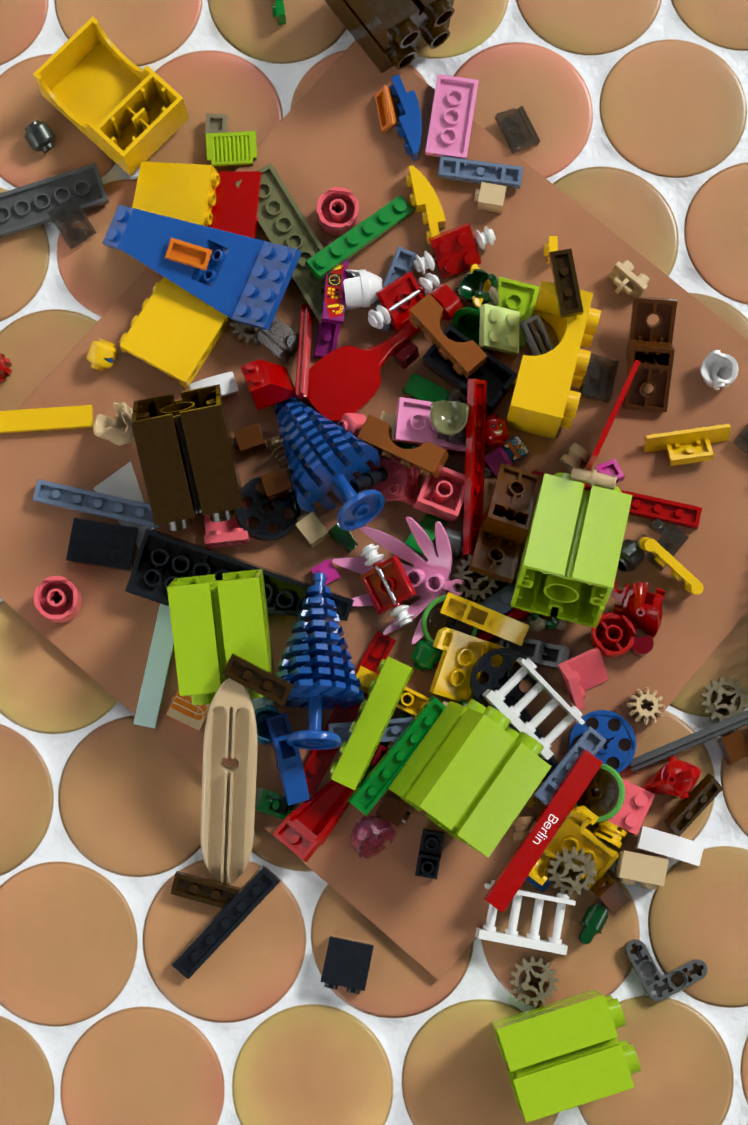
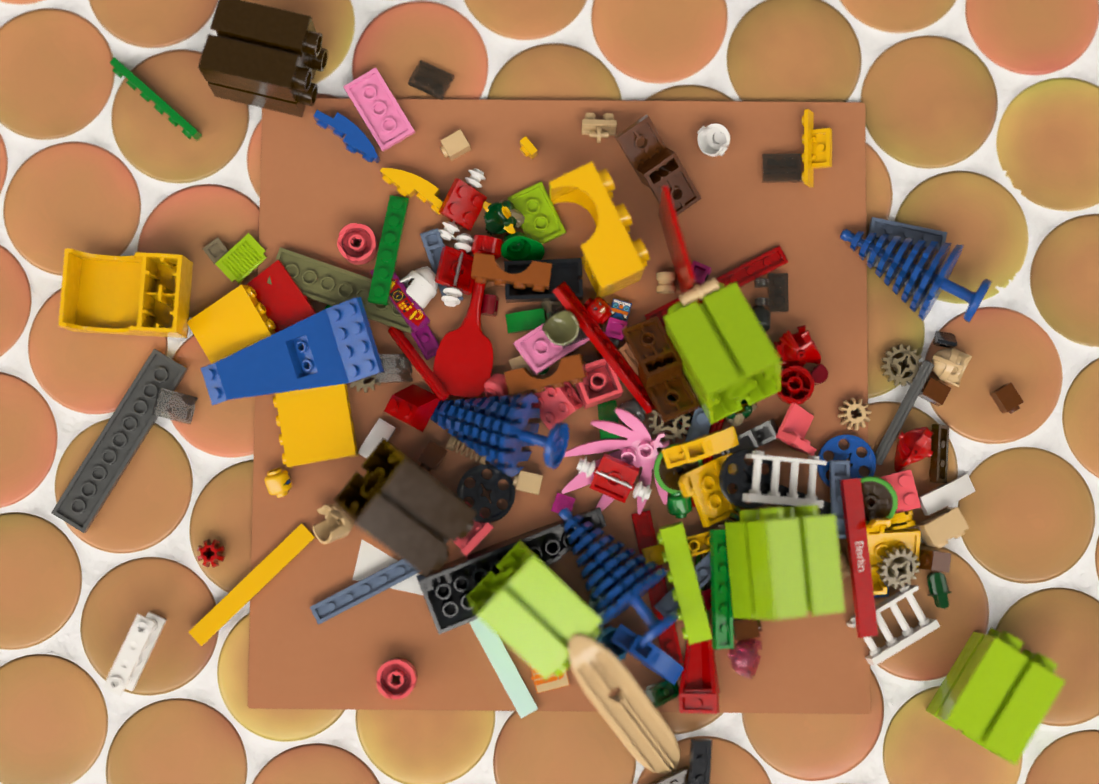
camera: 40 degrees left, 5 degrees up
pearl dark grey head [24,120,56,153] -> none
black tile [66,518,138,571] -> none
orange tile [165,238,212,271] -> none
dark brown plate [222,653,294,706] -> none
reddish brown brick [259,468,294,500] -> none
black piece [320,936,374,994] -> none
dark green cone [328,523,359,553] -> none
black pin [350,467,388,493] -> none
orange tile [374,85,397,133] -> none
black slope [415,828,445,879] -> none
sand blue plate [437,156,523,189] -> none
yellowish green plate [479,304,520,355] -> none
dark tan gear [509,956,559,1007] -> none
light grey tile [519,314,555,356] -> none
dark brown plate [549,248,584,318] -> none
clear smoke plate [579,353,619,403] -> none
dark grey beam [625,939,707,1001] -> none
yellow plate [638,537,704,595] -> none
yellow bracket [644,424,731,466] -> none

